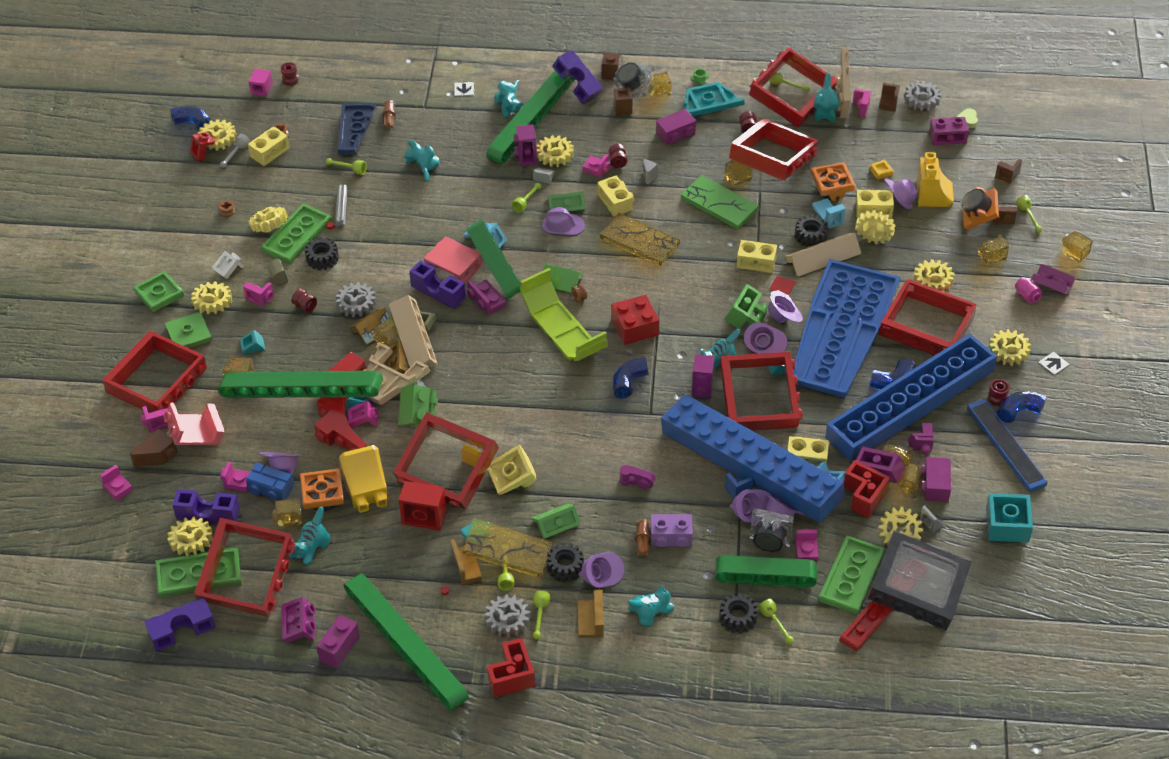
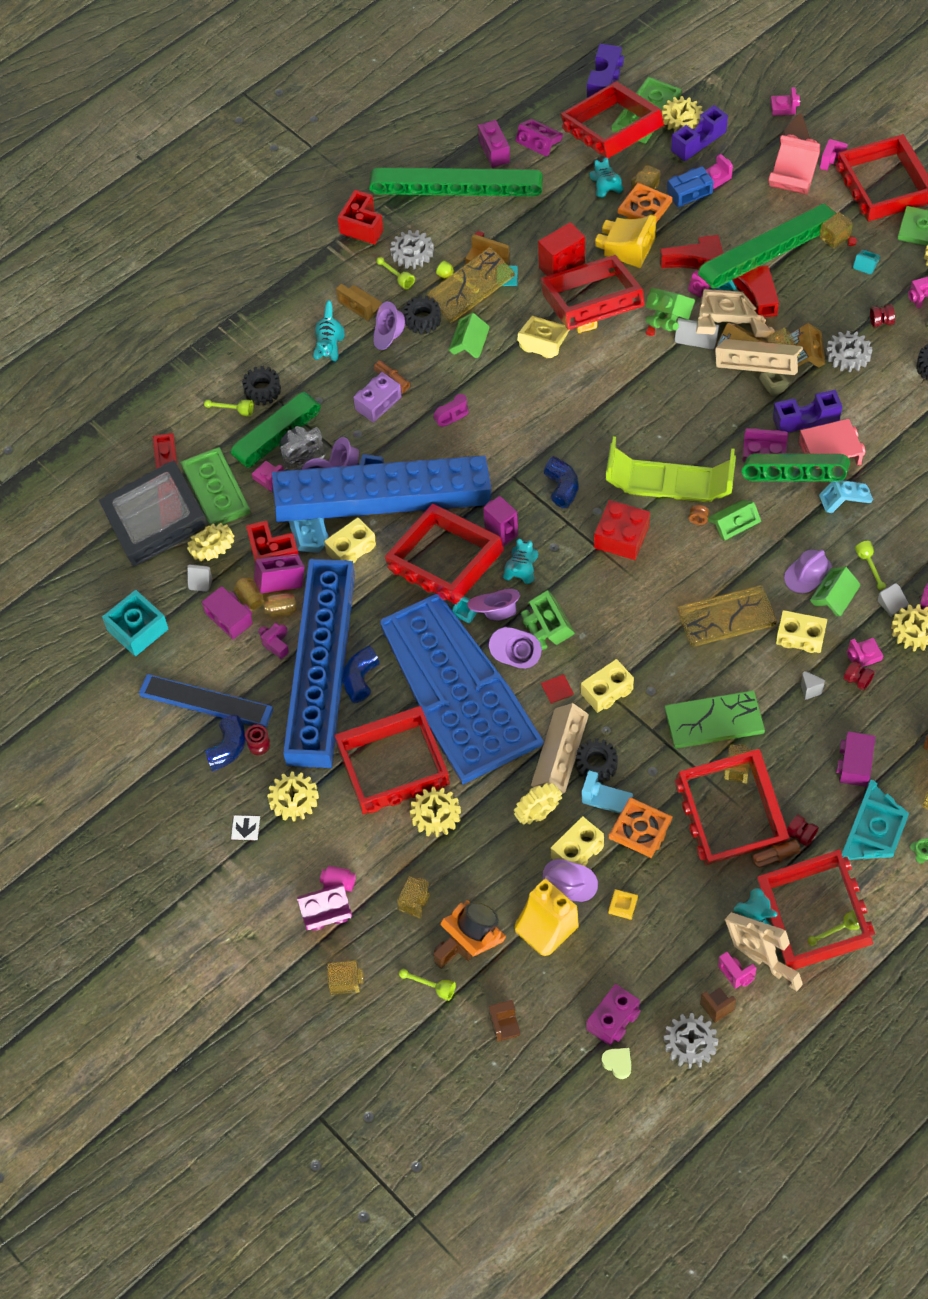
camera: 135 degrees right, 10 degrees up
medium lavender piece [259,452,302,474] -> none

